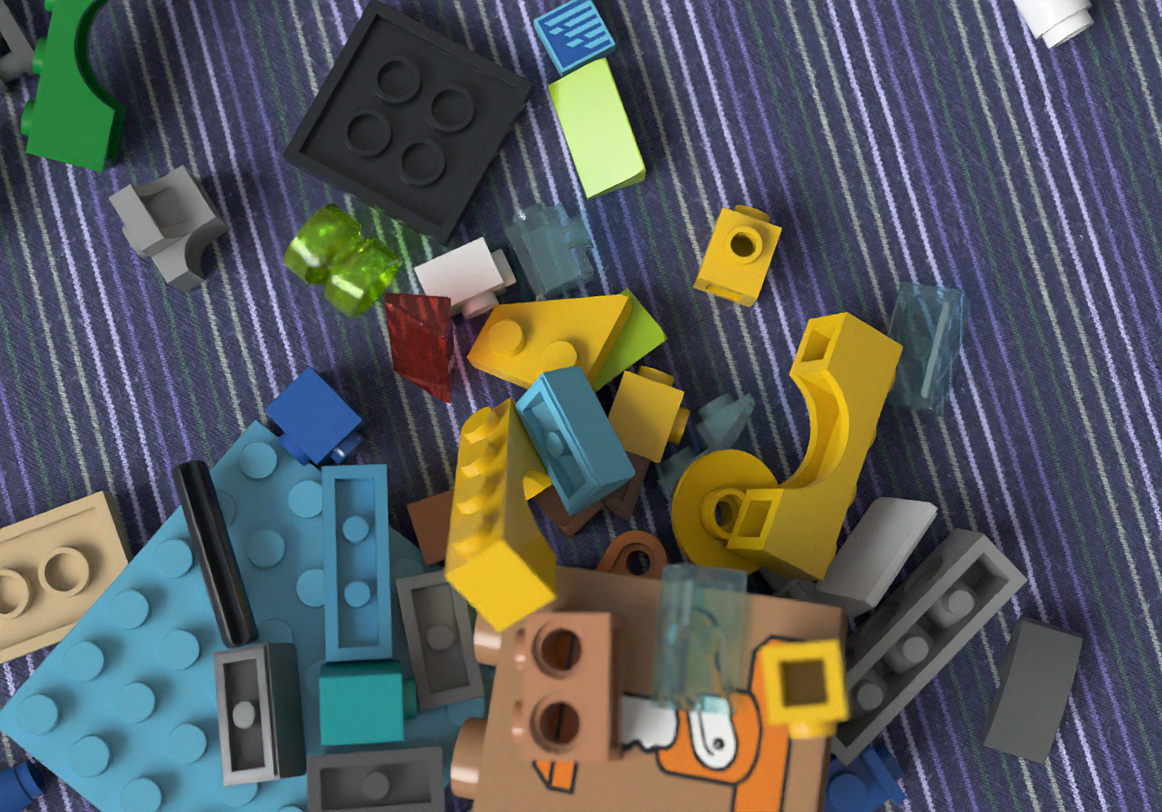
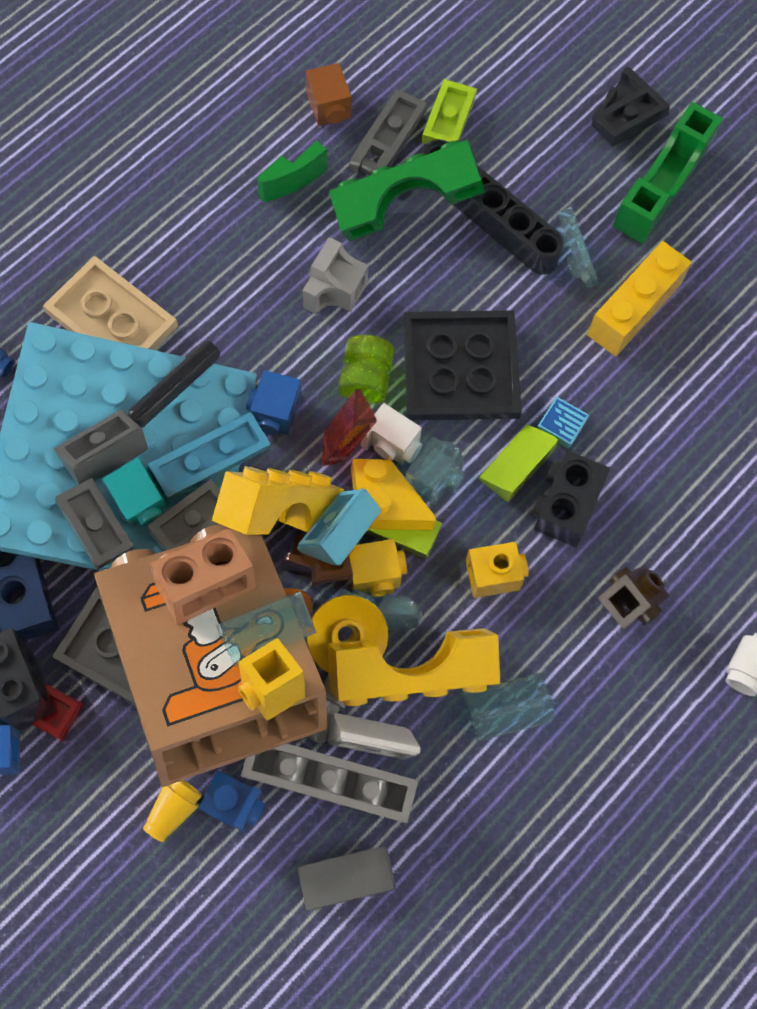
camera: 60 degrees right, 15 degrees down
none -> black brick [531,450,610,548]
none -> dark brown brick [598,565,670,629]

